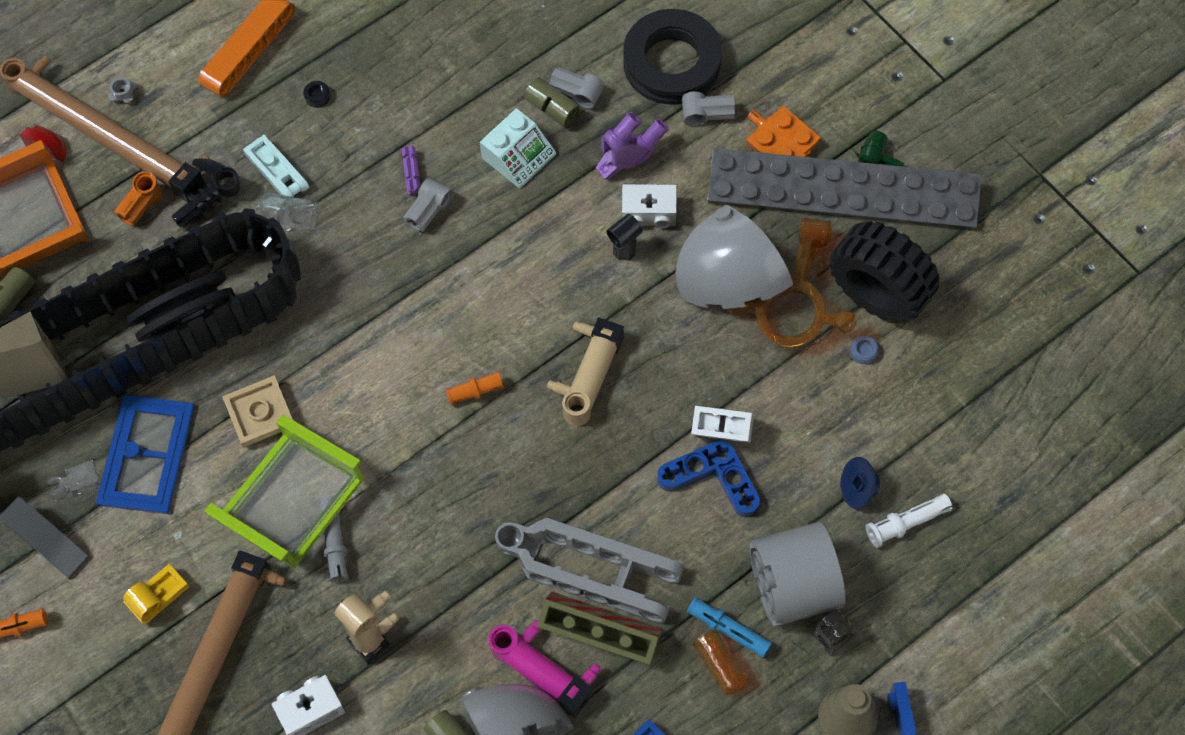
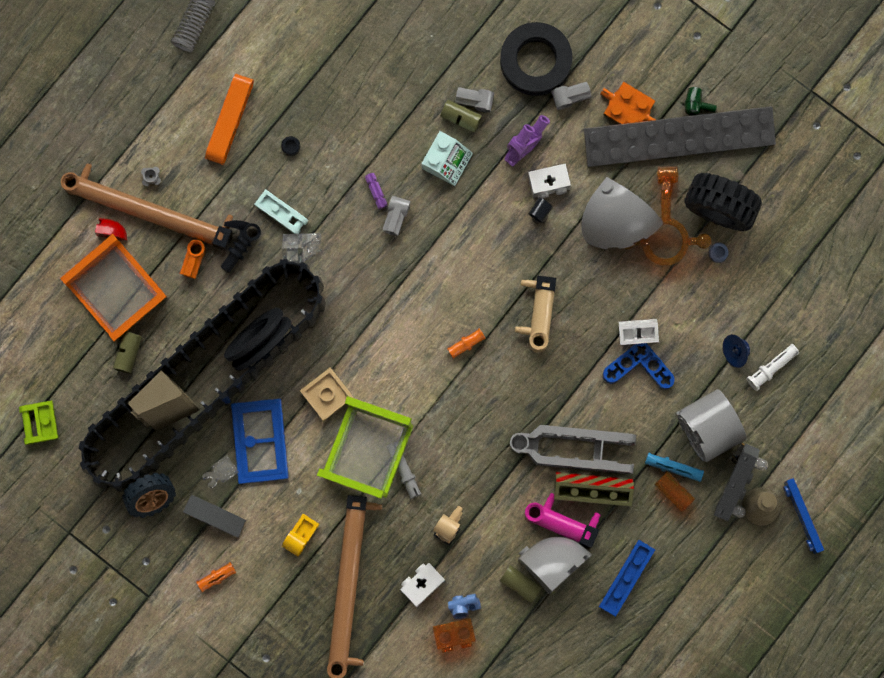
camera: 15 degrees left, 15 degrees up
none -> dark grey piece [714,443,768,521]

